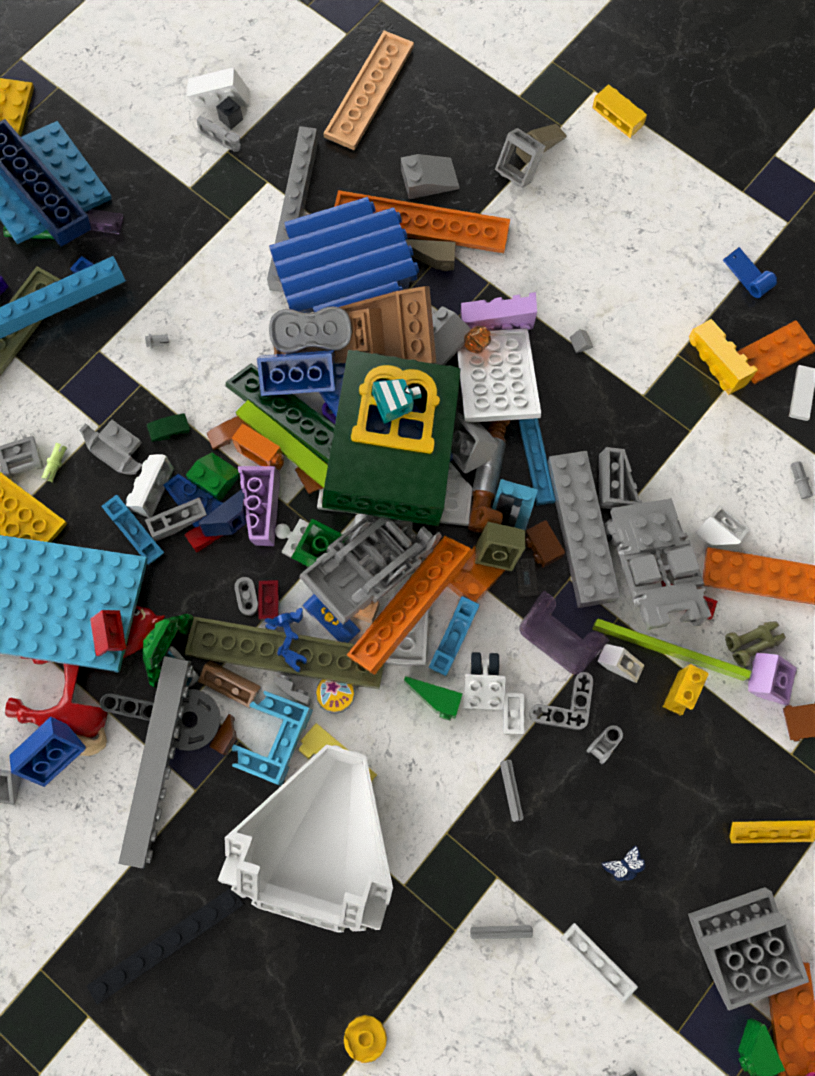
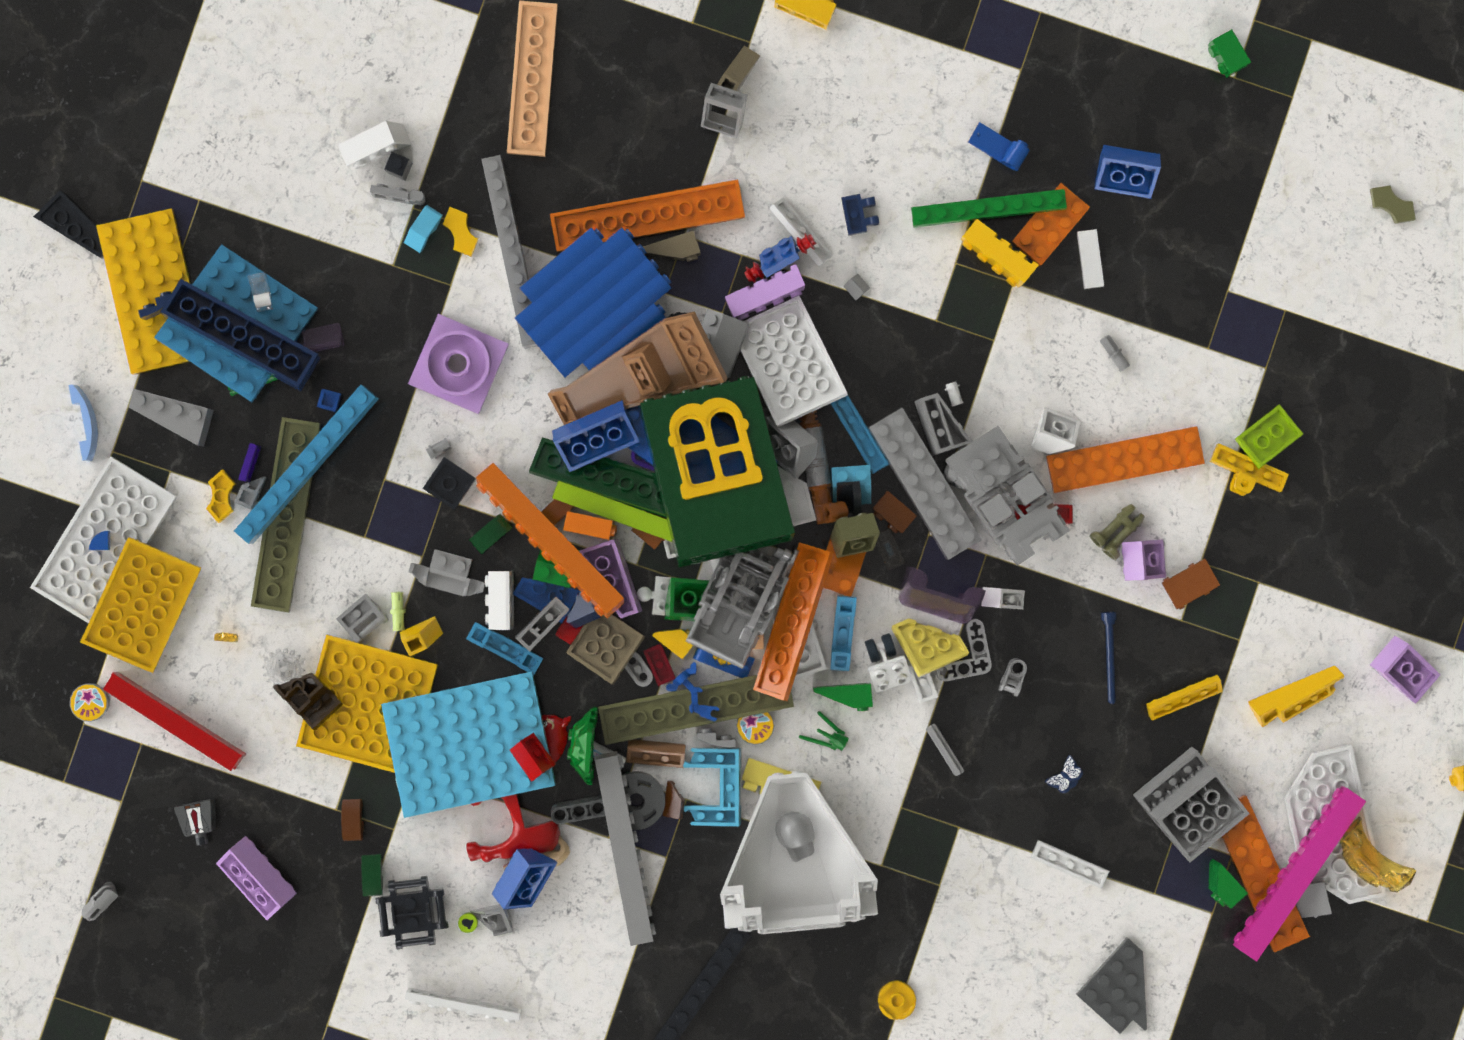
camera: 20 degrees left, 15 degrees up
light grey plate [269,306,352,353] -> none
teal torso [372,379,421,424] -> none
light grey slope [401,154,459,199] -> none
clear orange head [464,325,491,353] -> none
light grey axle [470,925,533,939] -> none
lime tile [592,619,751,681] -> none
yellow panel [663,664,709,715] -> none
none -> clear leg [247,272,273,312]
none -> yellow slope [400,616,443,657]
none -> medium azure slope [404,205,443,253]
none -> lavender piece [408,314,509,414]
none -> black plate [422,457,476,510]
none -> yellow tile [443,207,479,257]
none -> orange brick [476,463,624,619]
none -> dark tan plate [566,614,645,685]
none -> yellow slope [652,629,693,659]
none -> blue plate [744,232,816,283]
none -> white plate [769,197,833,266]
none -> light grey piece [775,812,815,862]
none -> green plant [799,711,849,751]
none -> dark blue plate [841,194,879,236]
none -> light yellow plate [891,618,969,677]
none -> green plate [911,189,1067,228]
none -> white pin [945,381,963,407]
none -> dark blue piece [1101,612,1117,704]

